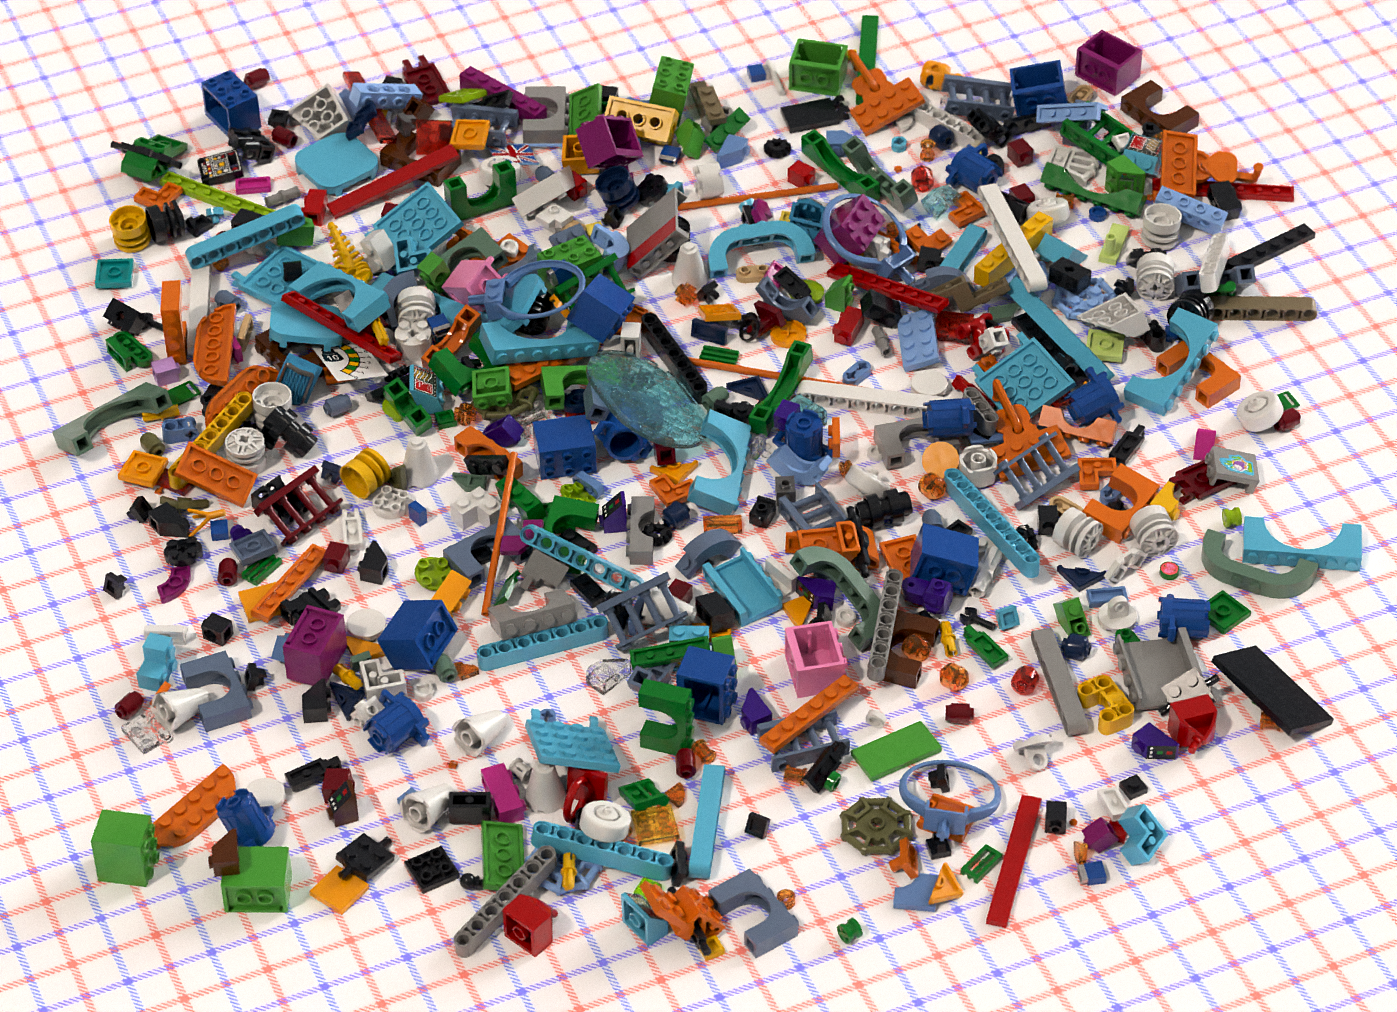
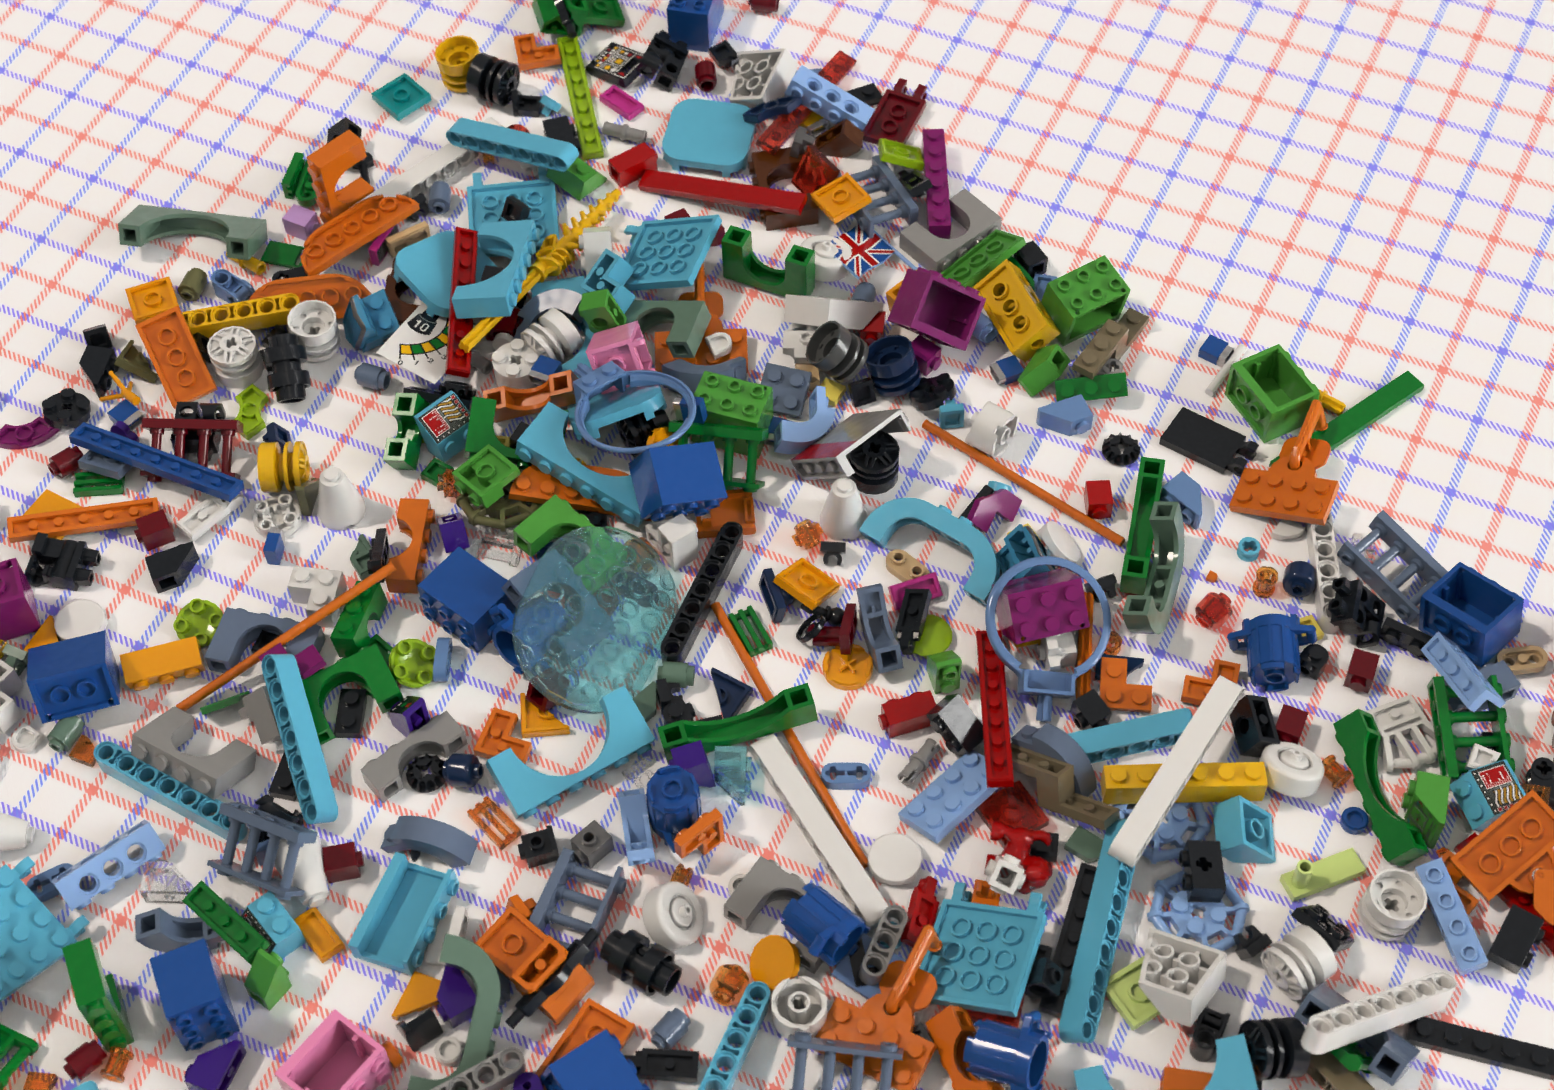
camera: 50 degrees right, 10 degrees up
black brick [695,591,735,633] -> none
light orange piece [920,60,963,91] -> none
clear light blue slope [920,184,962,220] -> none
none -> light blue brick [51,819,166,911]
none -> blue plate [69,422,244,502]
none -> lime tile [234,384,269,440]
none -> dark grey wheel [805,321,869,383]

